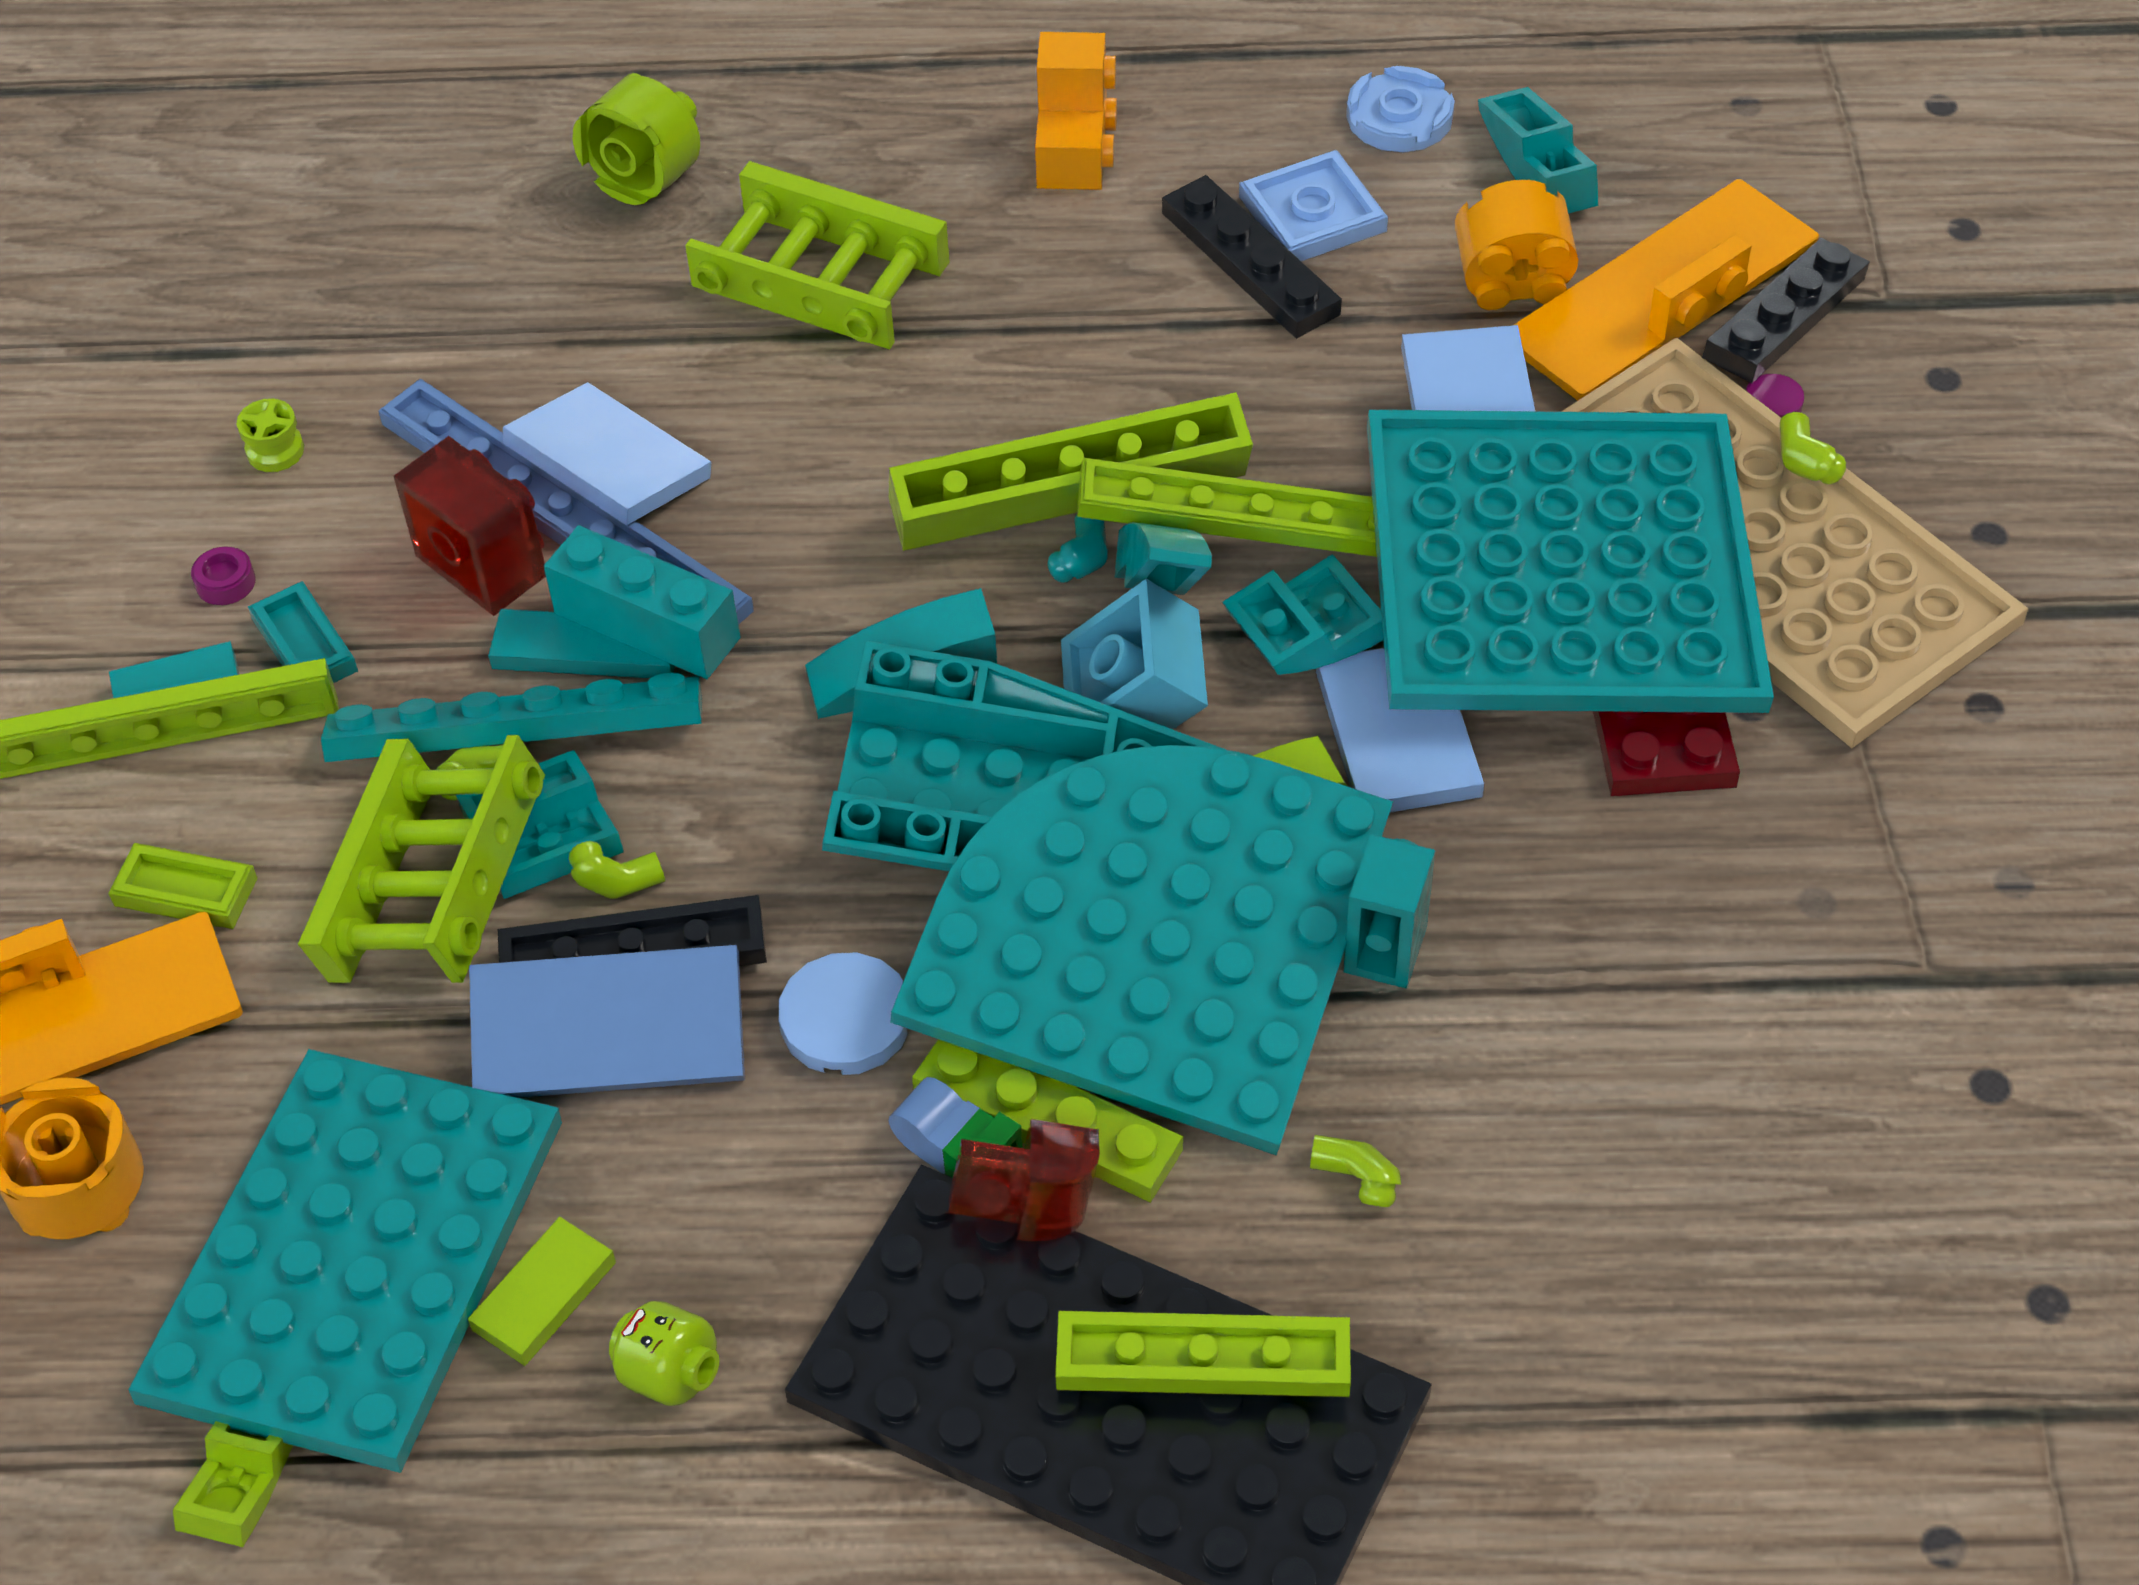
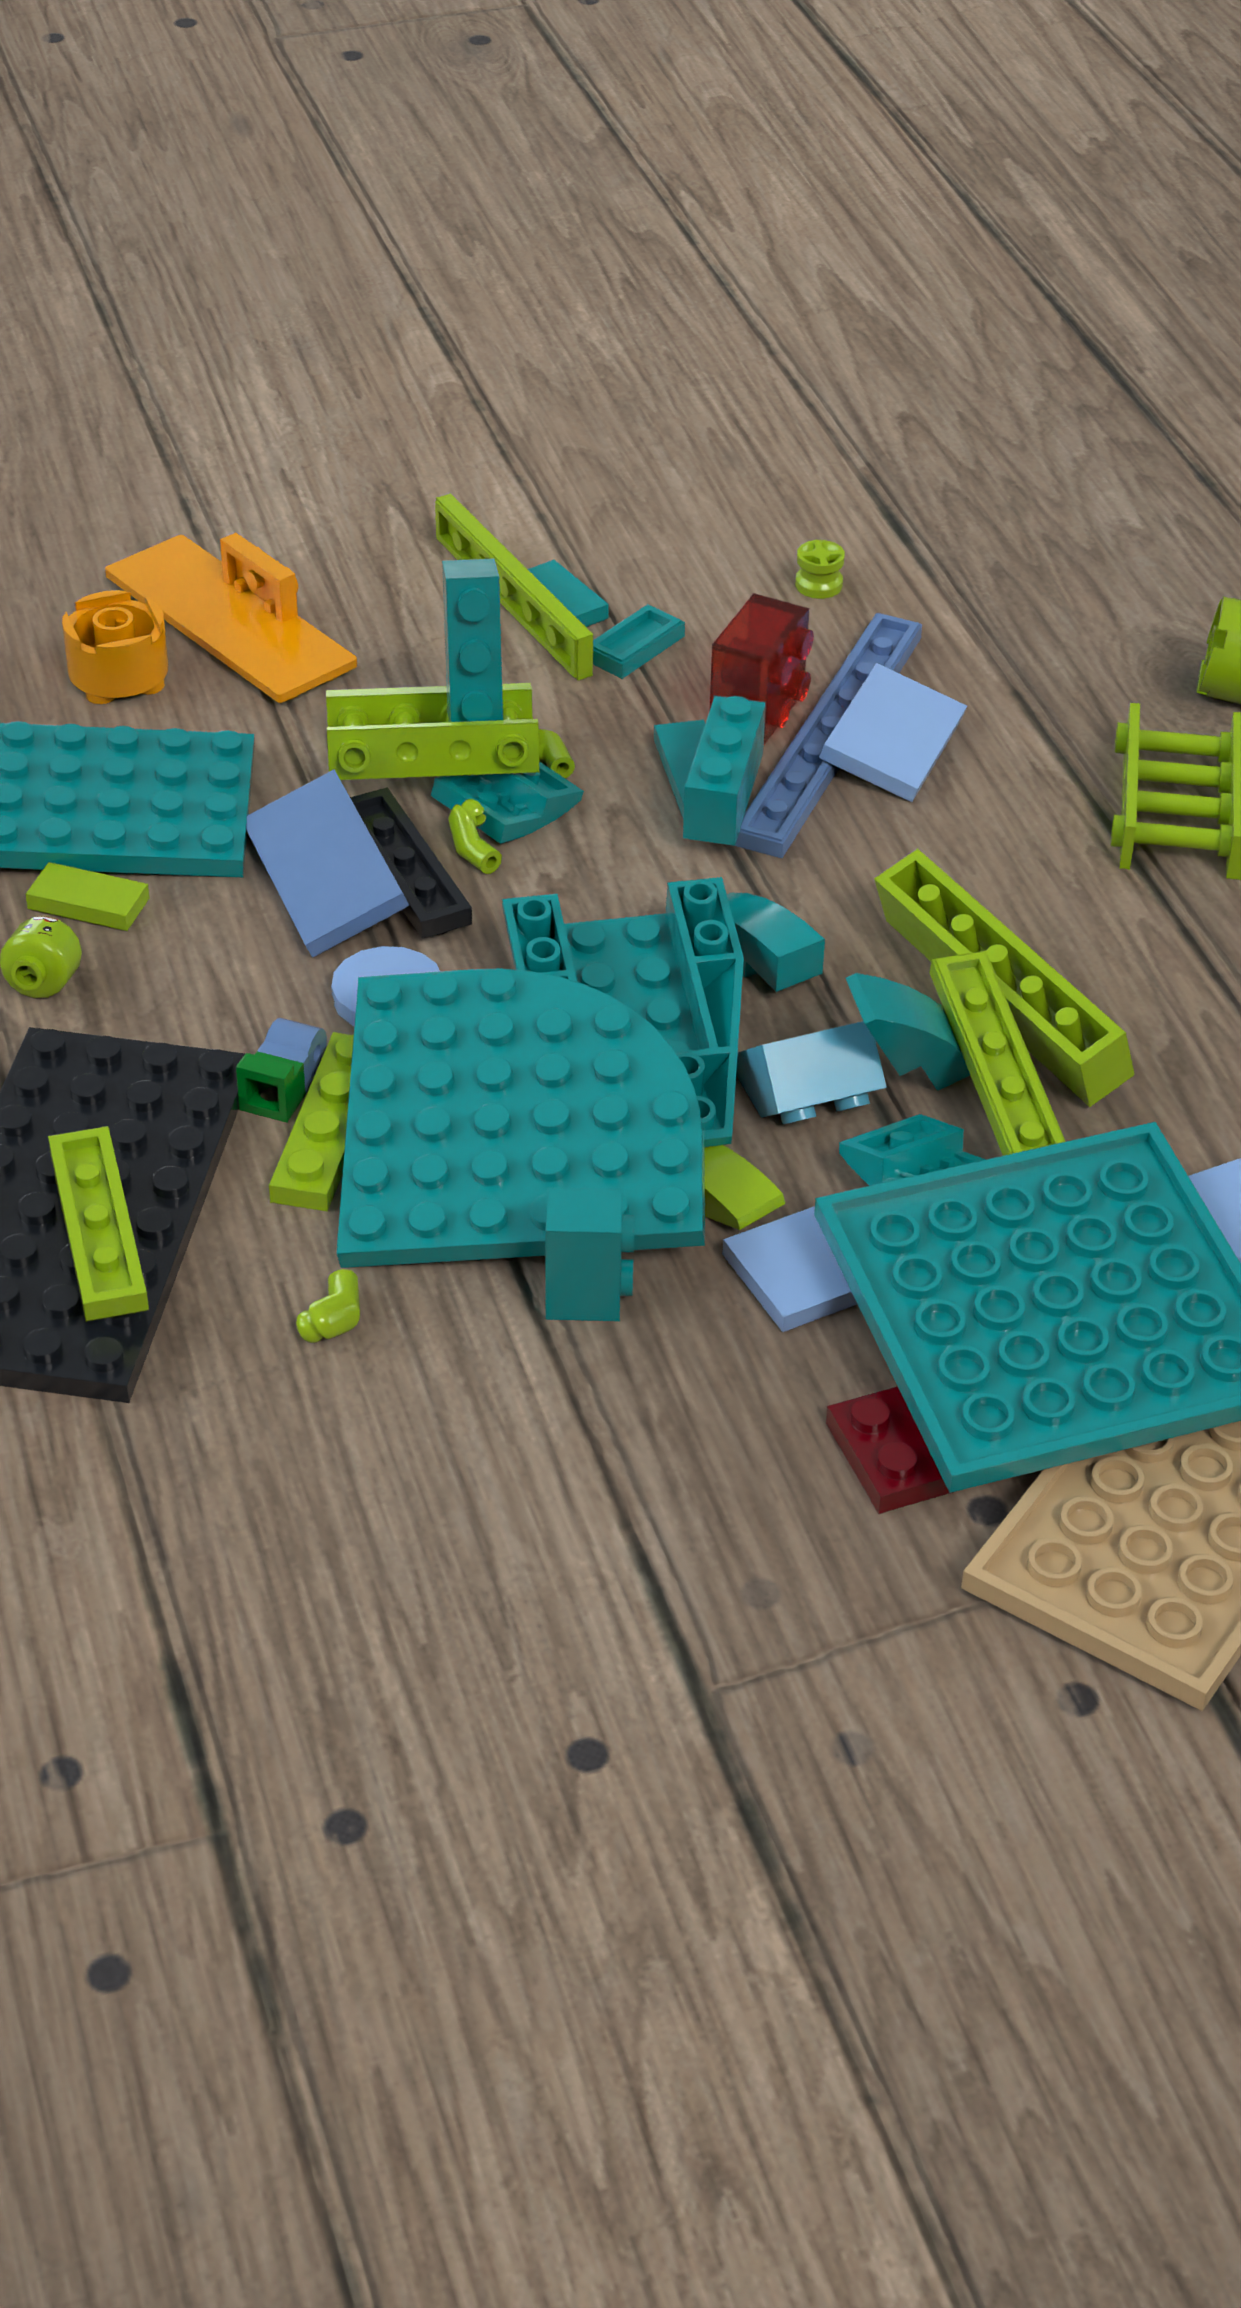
camera: 70 degrees right, 10 degrees down
lime tile [108,843,258,929] -> none
magenta tile [191,546,256,605] -> none
teal plate [321,673,702,762] -> none
clear red brick [948,1119,1100,1241] -> none
none -> teal brick [442,559,503,722]

